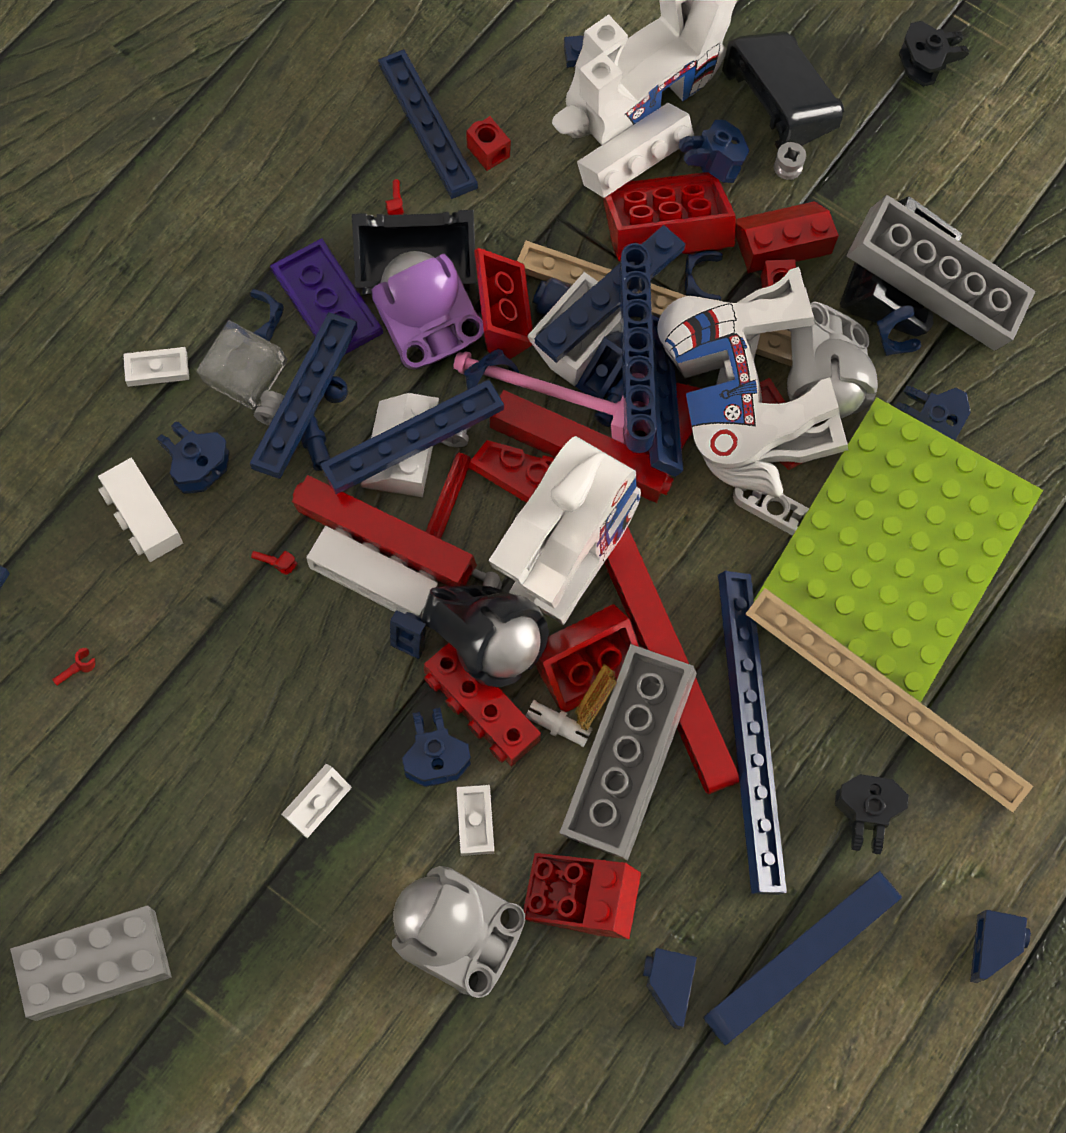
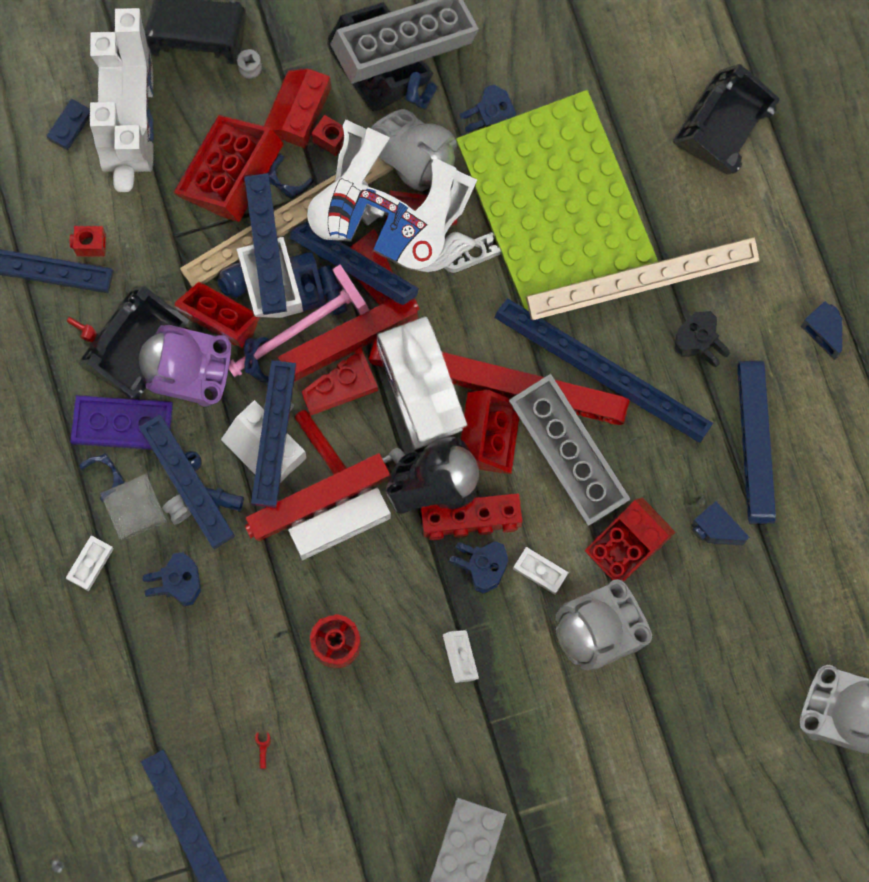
camera: 50 degrees left, 5 degrees up
white brick [98,457,183,562] -> none
red hand [251,551,298,575] -> none
dark blue plate [390,610,426,659] -> none
white pin [526,700,593,747] -> none
clear yellow piece [575,664,617,731] -> none
white brick [577,103,694,198] -> none
dark blue beam [619,243,656,453] -> none
dark blue hinge [678,120,750,183] -> none
none -> red brick [310,614,361,669]

